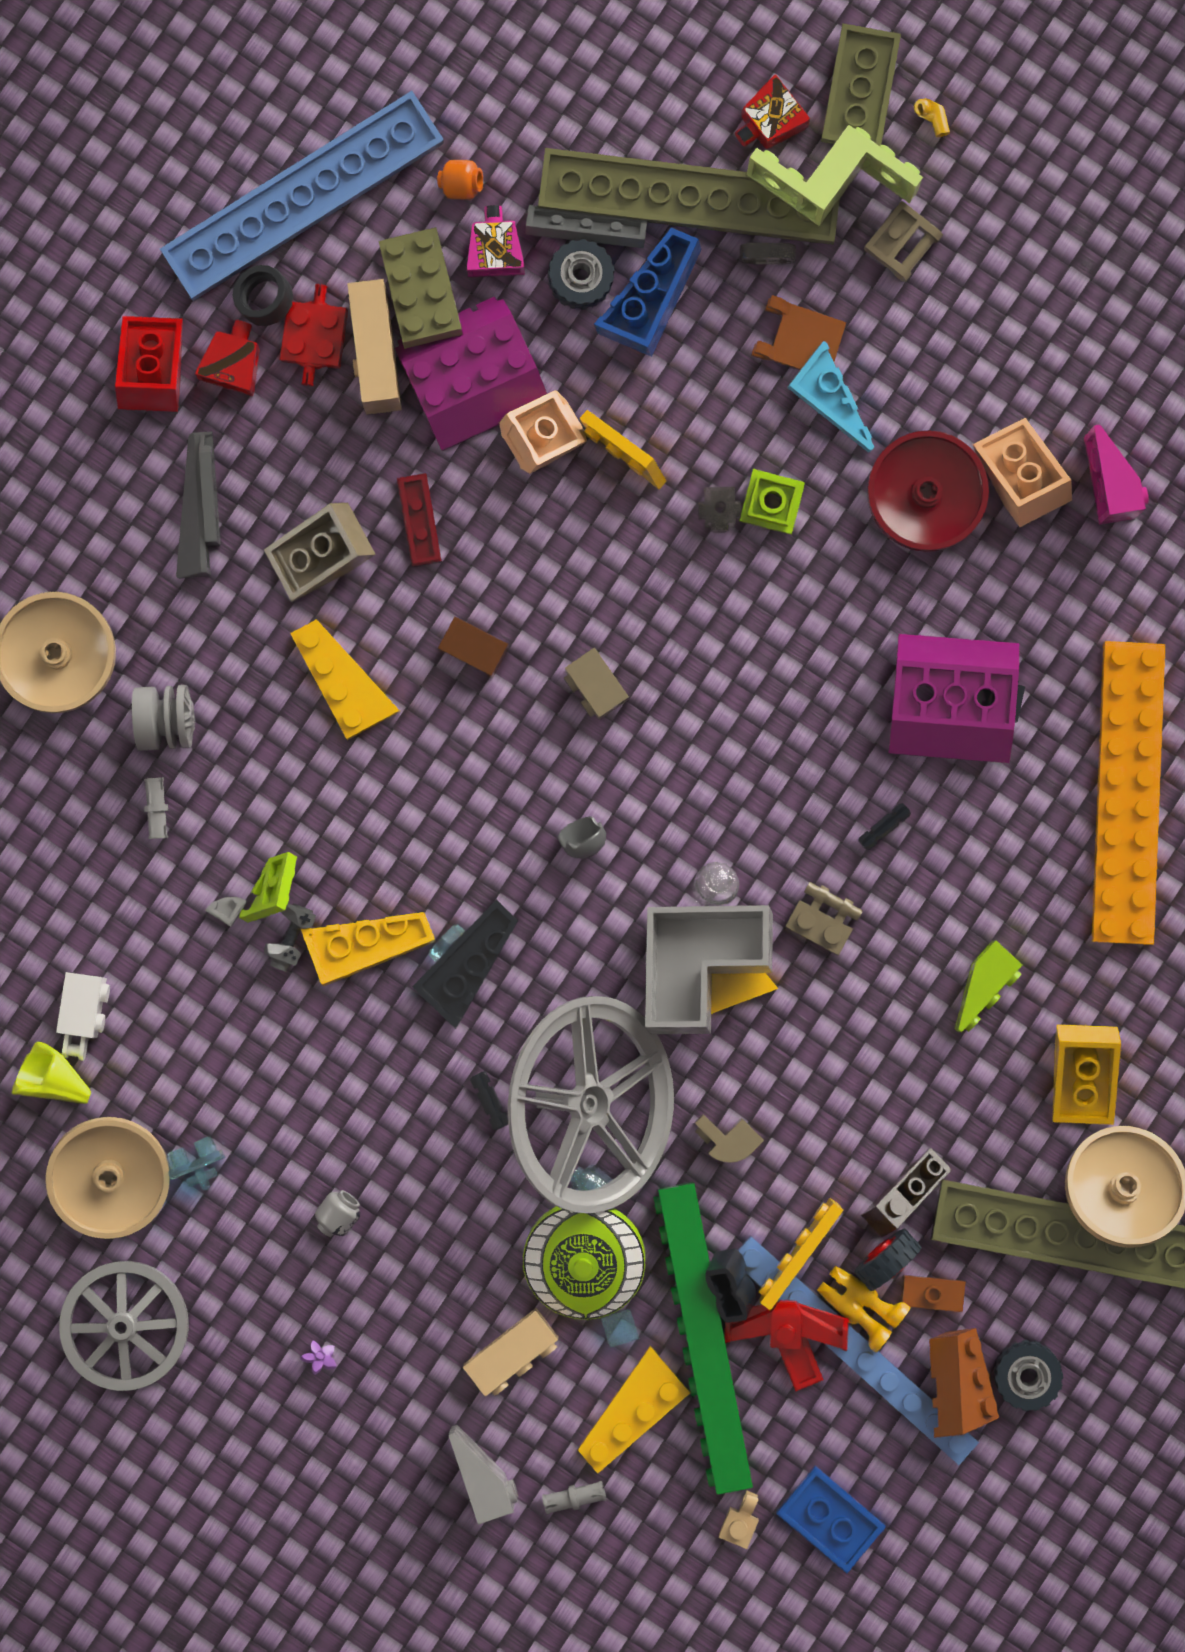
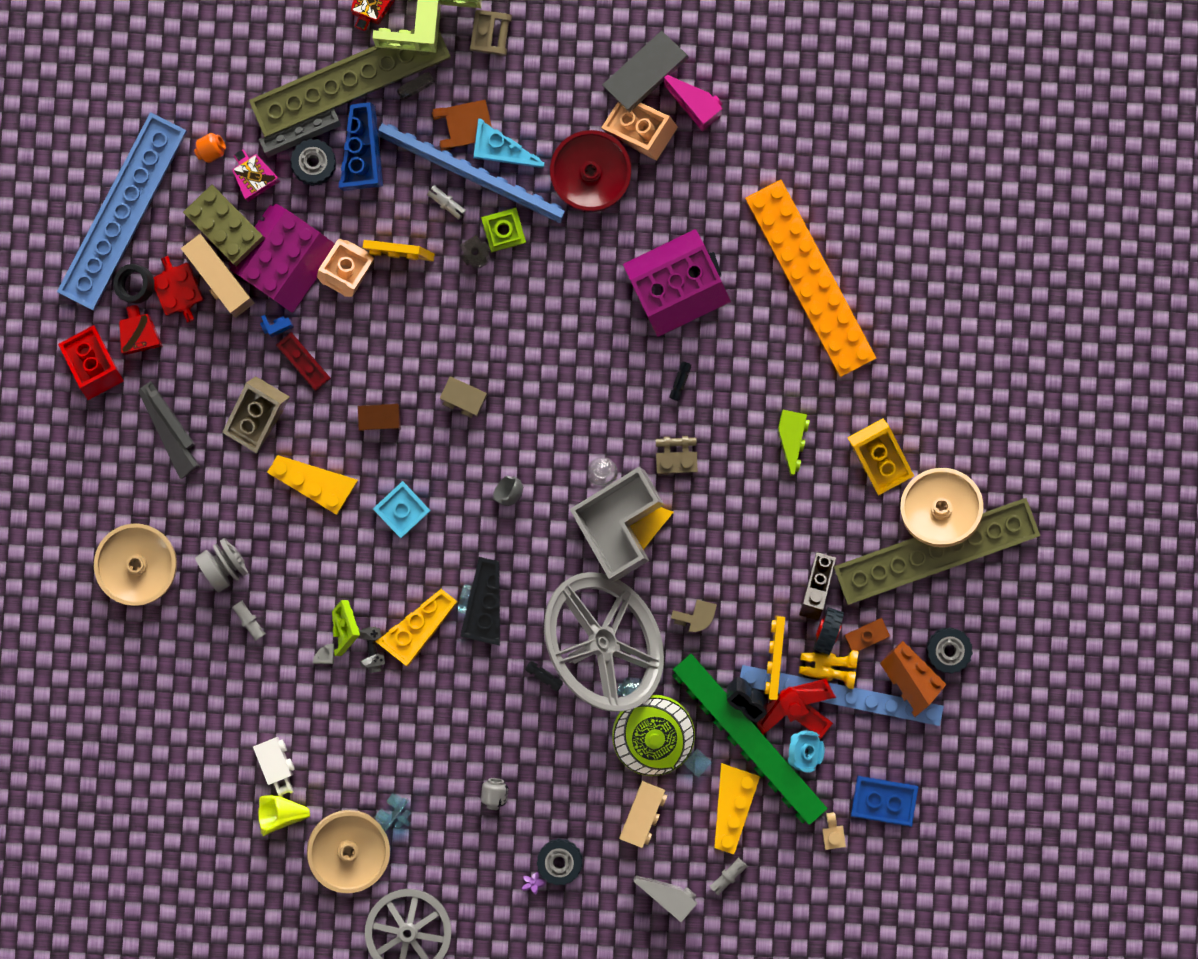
camera: 25 degrees left, 0 degrees up
none -> blue bracket [260,315,294,337]
none -> medium azure plate [373,481,431,539]
none -> medium blue plate [378,123,565,224]
none -> light grey pin [427,185,466,220]
none -> black wheel [537,838,583,886]
none -> dark grey tile [602,31,689,112]
none -> medium azure plate [788,730,825,772]

